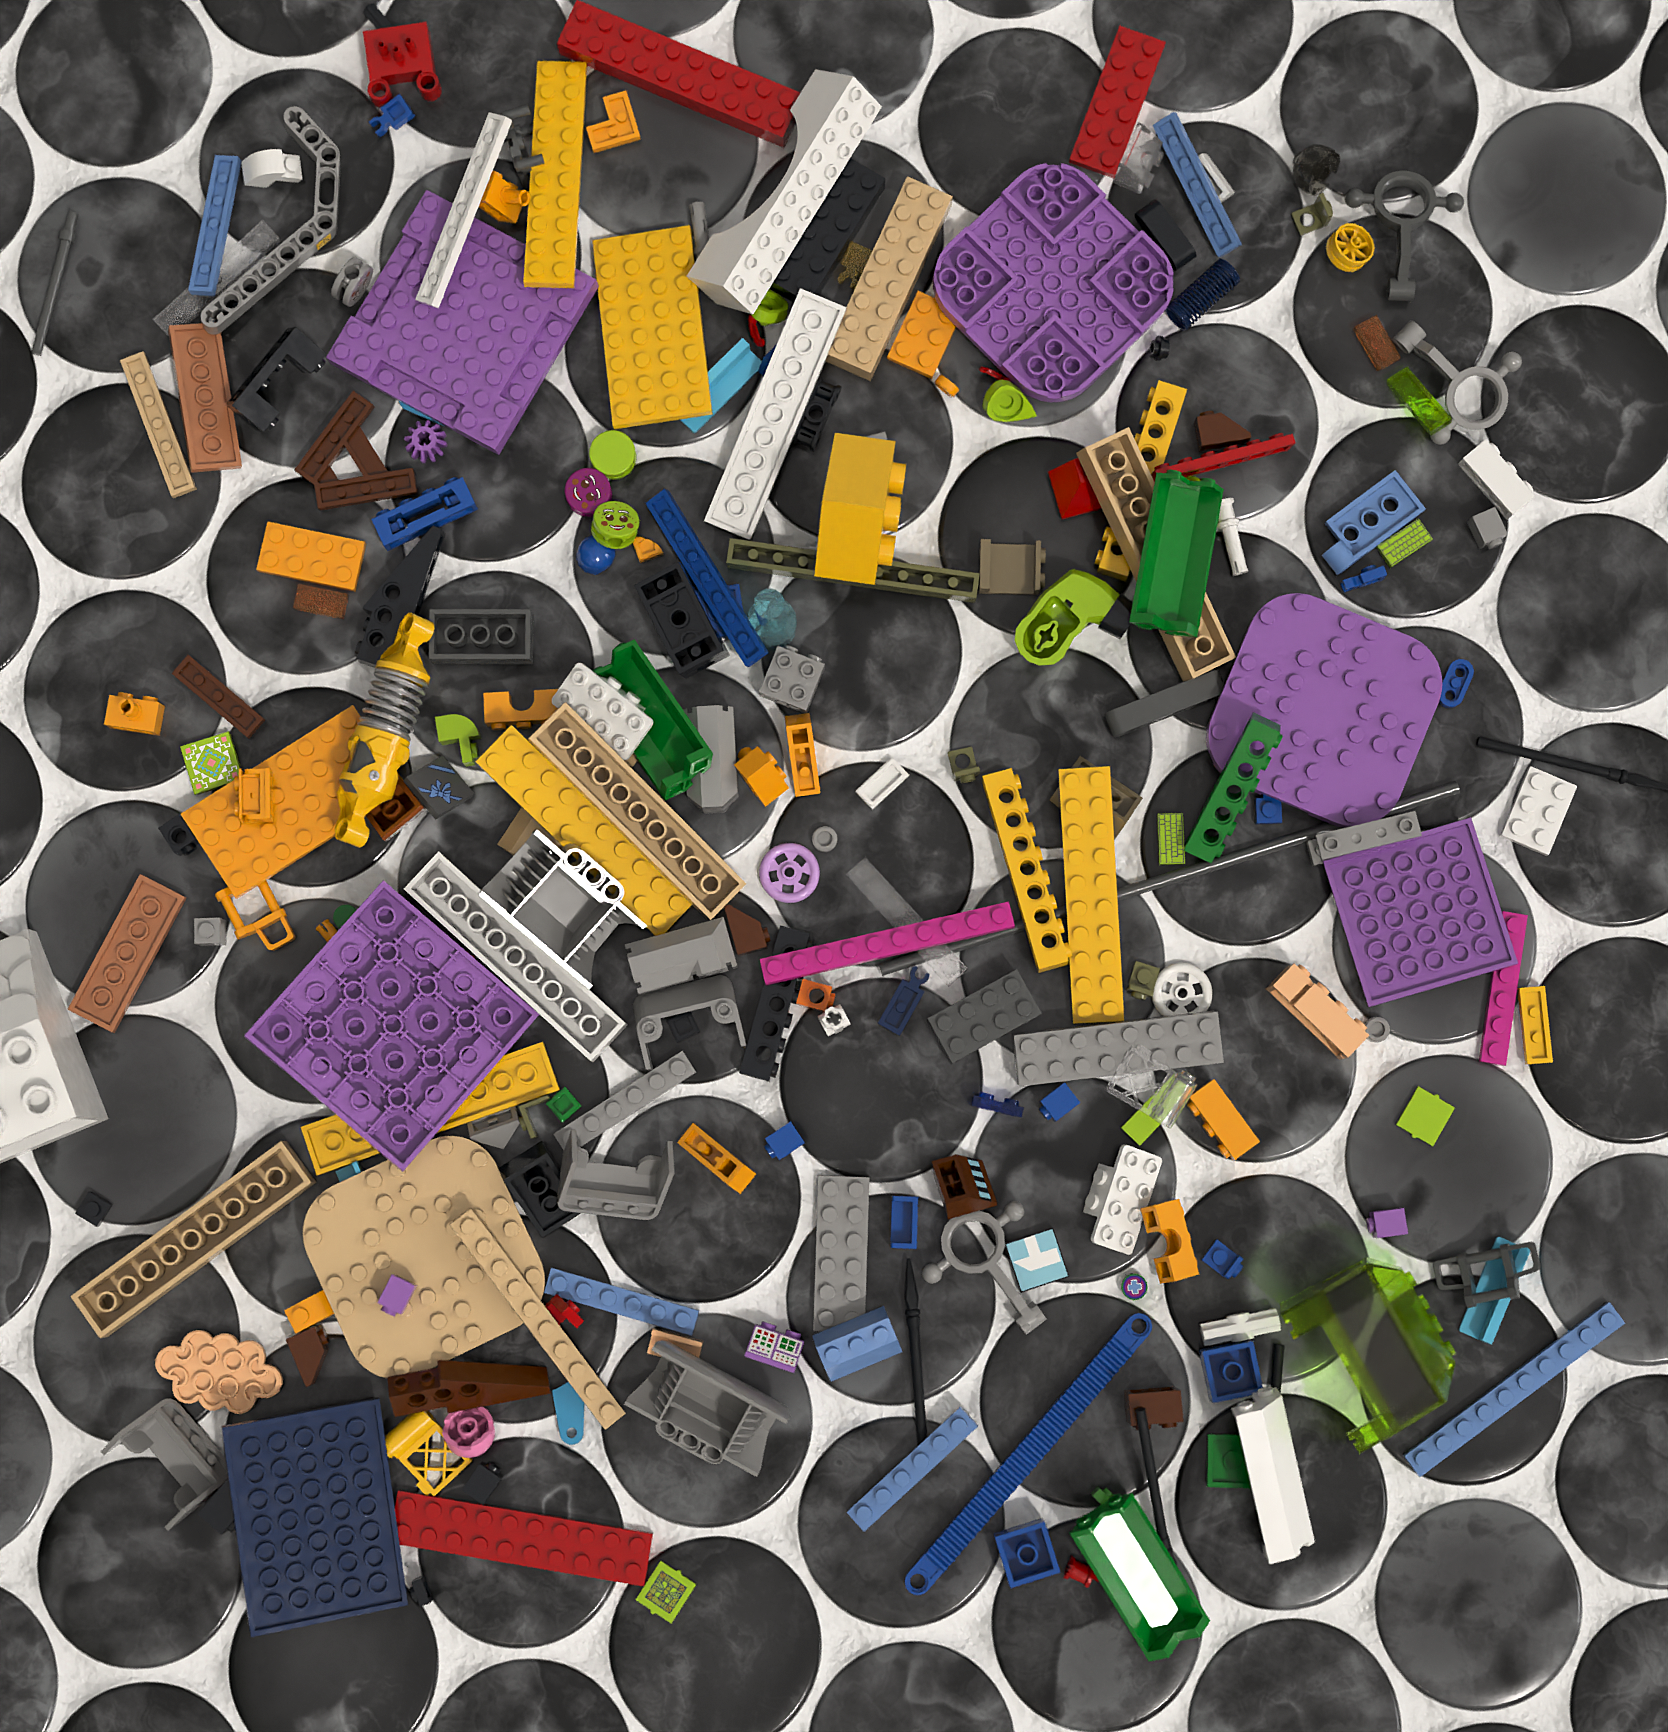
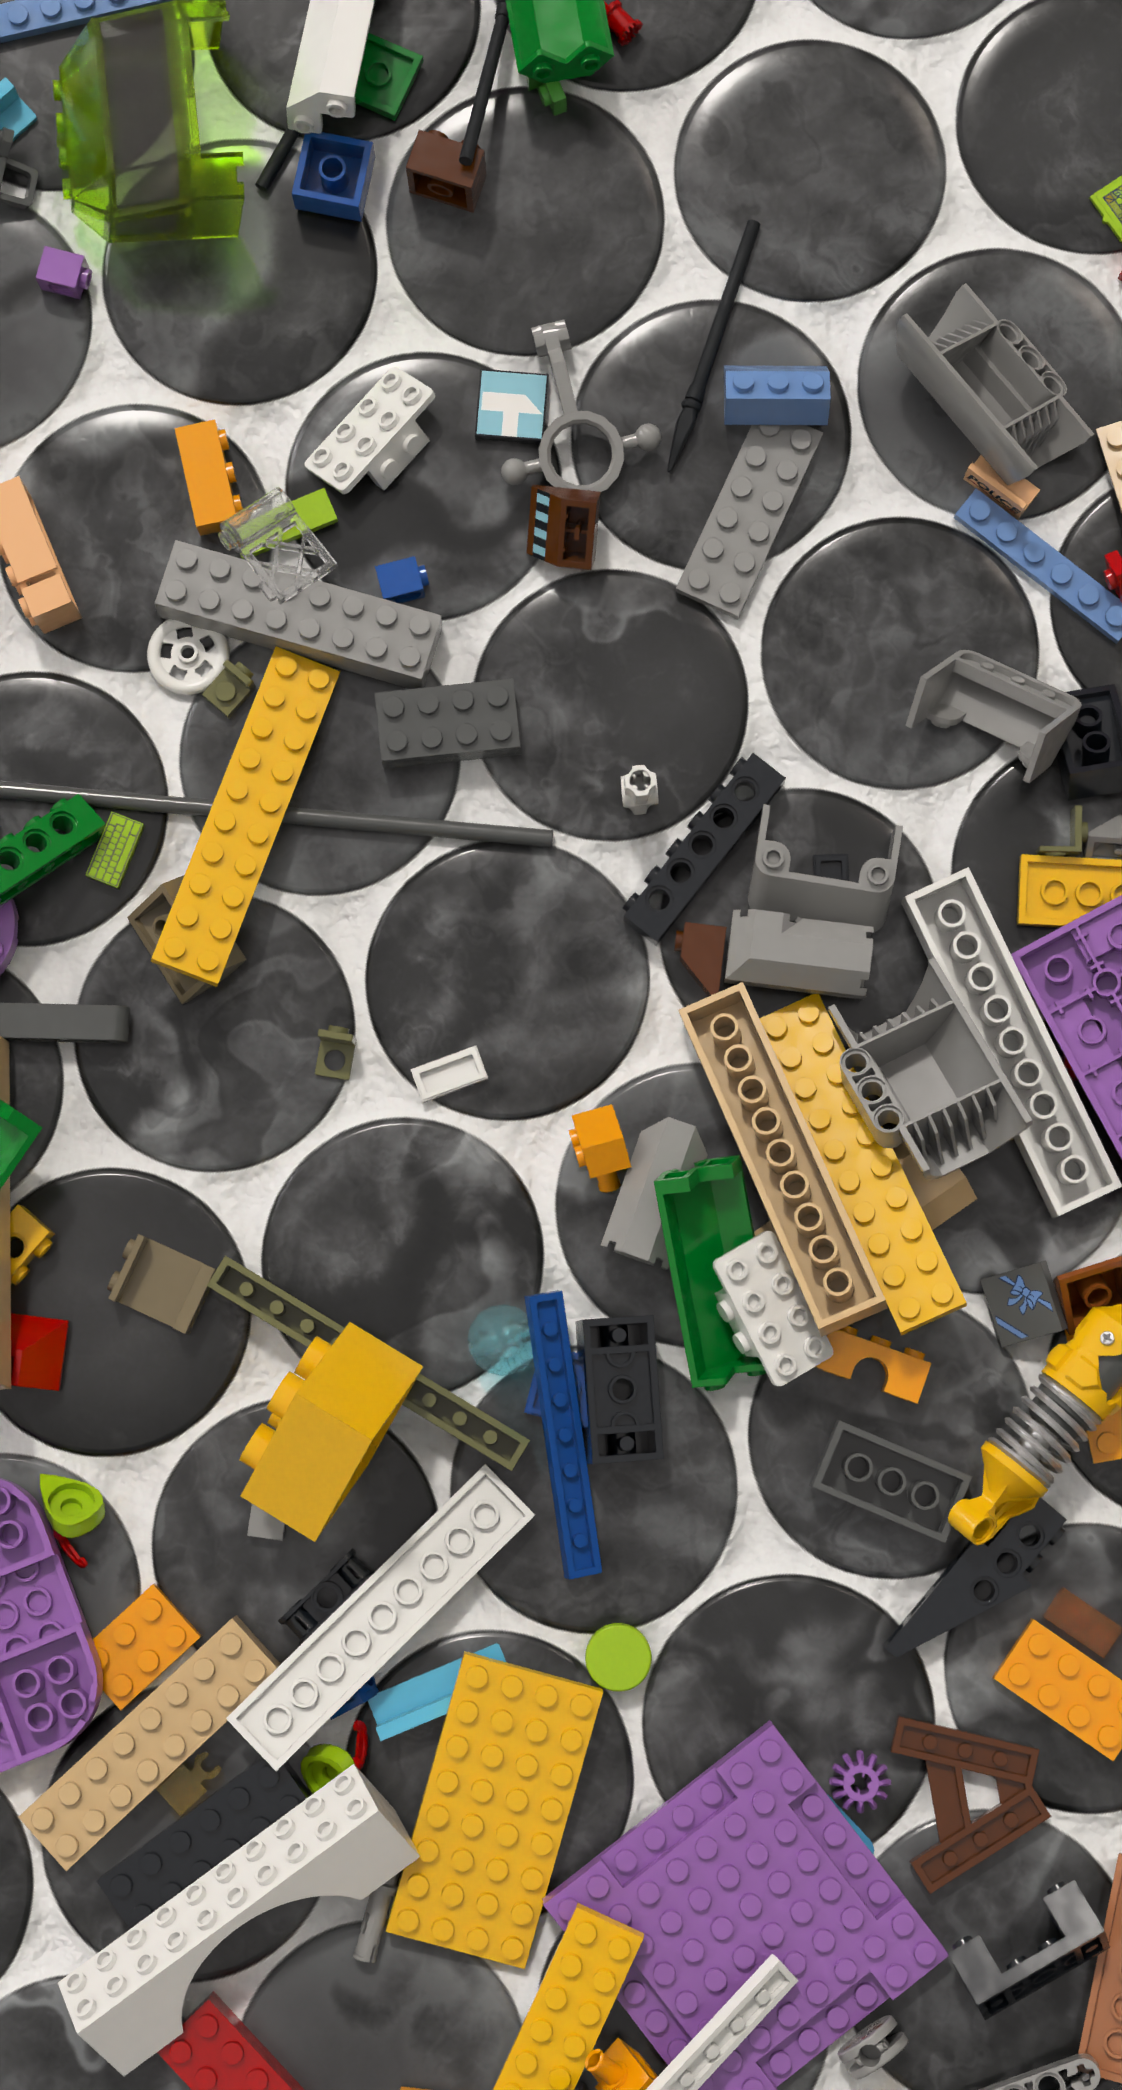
camera: 155 degrees left, 0 degrees up
blue brick [371,477,478,551] -> none
lime brick [435,714,482,767] -> none
green tile [545,1087,582,1123] -> none
light grey plate [554,1051,697,1150] -> none
magenta head [565,468,612,517] -> none
blue hair [576,535,616,575] -> none
lime head [591,501,639,549] -> none
light orange tile [633,537,664,563] -> none
light orange slope [677,1123,756,1194] -> none
slope [745,1321,805,1373] -> none
light grey brick [759,645,825,713] -> none
lavender plate [759,843,820,903] -> none
dark pink plate [760,902,1015,985] -> none
blue brick [764,1122,805,1160] -> none
light orange slope [784,713,820,797] -> none
orange brick [796,979,836,1012] -> none
light grey tile [812,826,837,852] -> none
clear plate [847,857,968,987] -> none
medium blue plate [847,1406,979,1531] -> none
dark blue plate [877,966,930,1036] -> none
blue panel [890,1196,918,1249] -> none
blue gear [905,1313,1152,1595] -> none
light orange tile [935,375,959,397] -> none
clear blue plate [971,1092,1024,1118] -> none
yellow brick [982,768,1072,973] -> none
blue brick [993,1518,1060,1588] -> none
lime piece [1015,569,1133,666] -> none
tile [1121,1274,1148,1300] -> none
light orange arch [1140,1199,1199,1284] -> none
white piece [1200,1308,1281,1346] -> none
blue bracket [1201,1239,1243,1279] -> none

